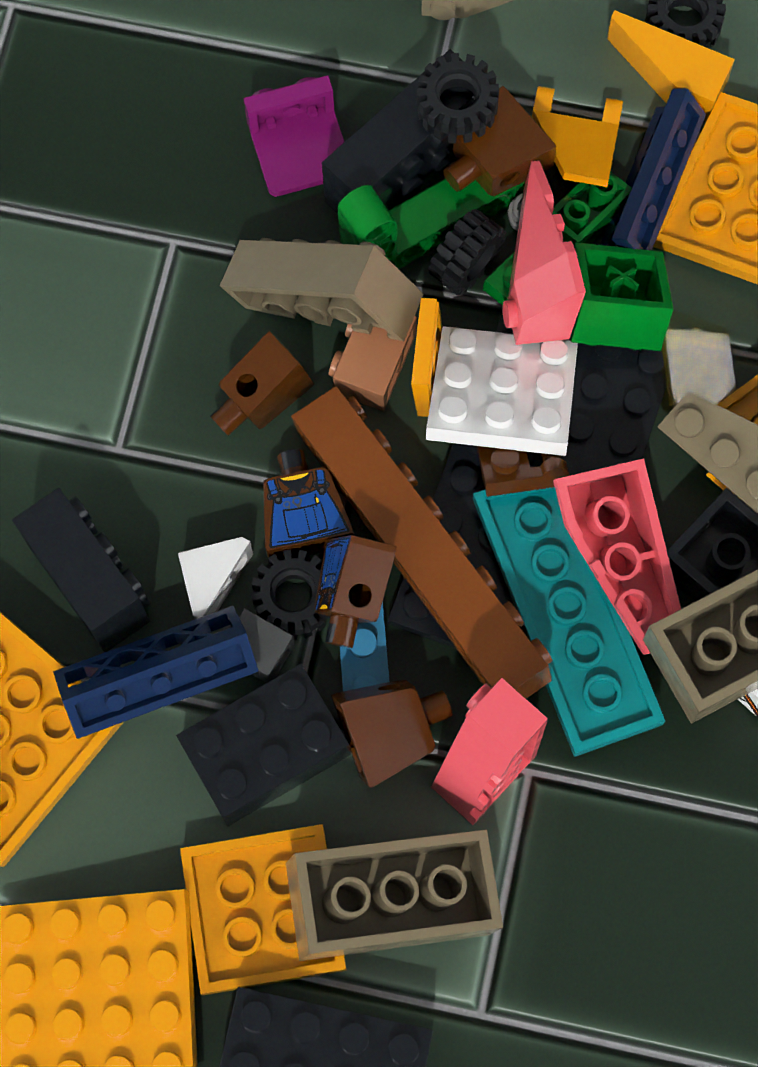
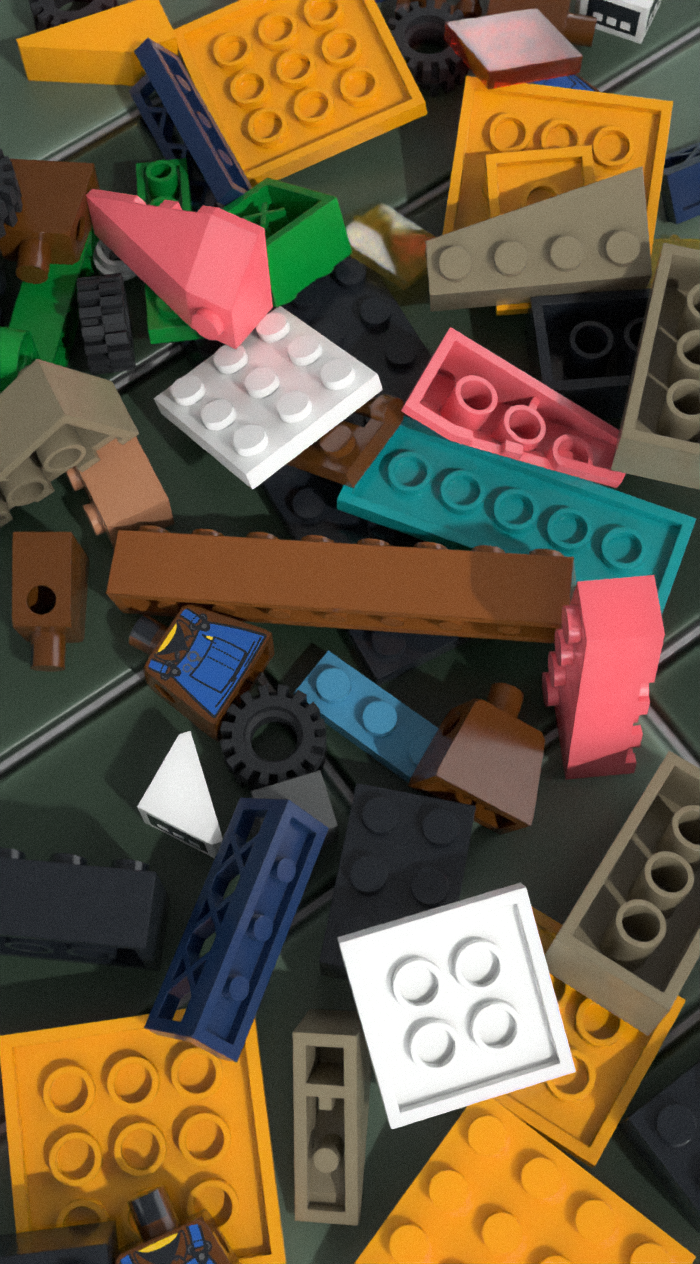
camera: 50 degrees left, 5 degrees down
reddish brown torso [315,535,397,648] -> none
light orange tile [411,298,442,417] -> none
light orange flag [532,86,623,187] -> none
none -> dark tan slope [293,1009,371,1226]
none -> white plate [337,883,576,1130]

